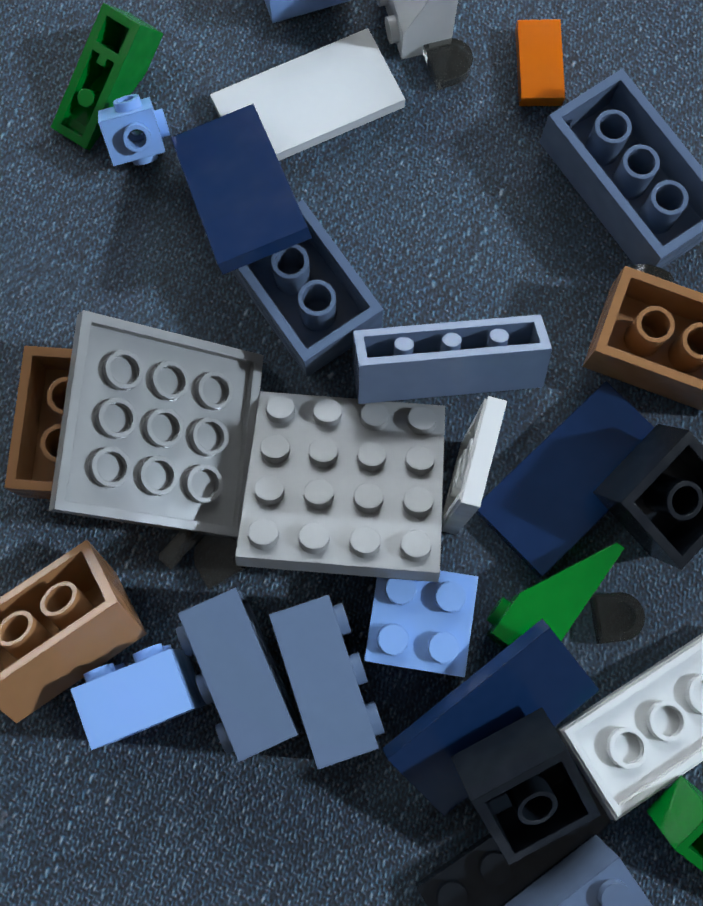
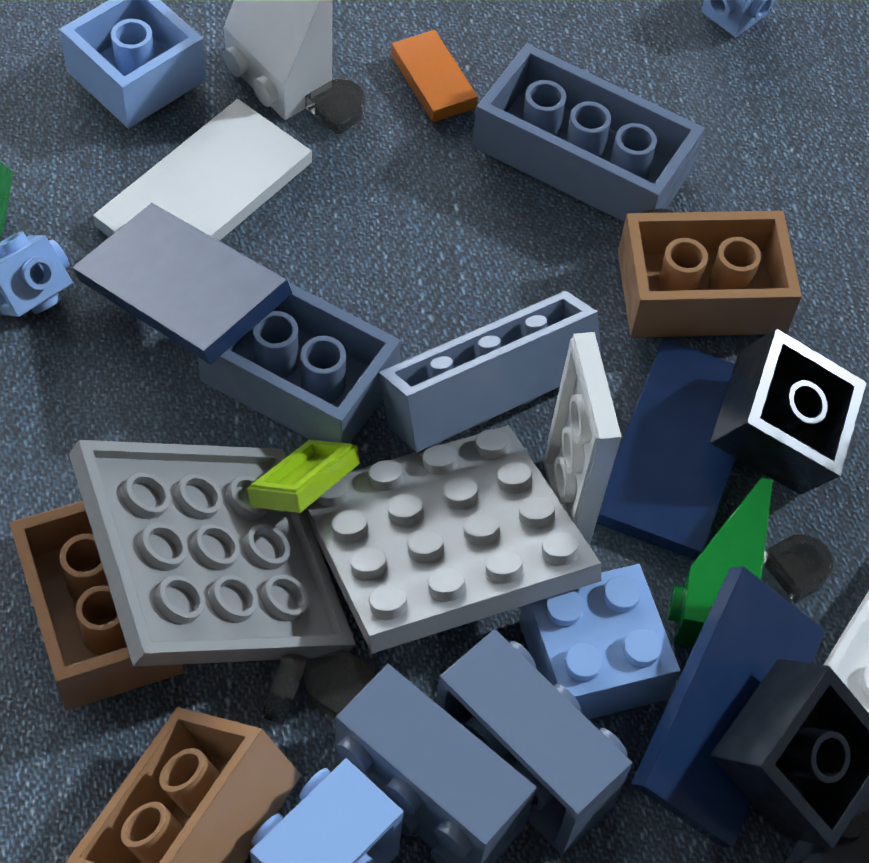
camera: 30 degrees left, 20 degrees down
none -> lime tile [247,439,360,513]

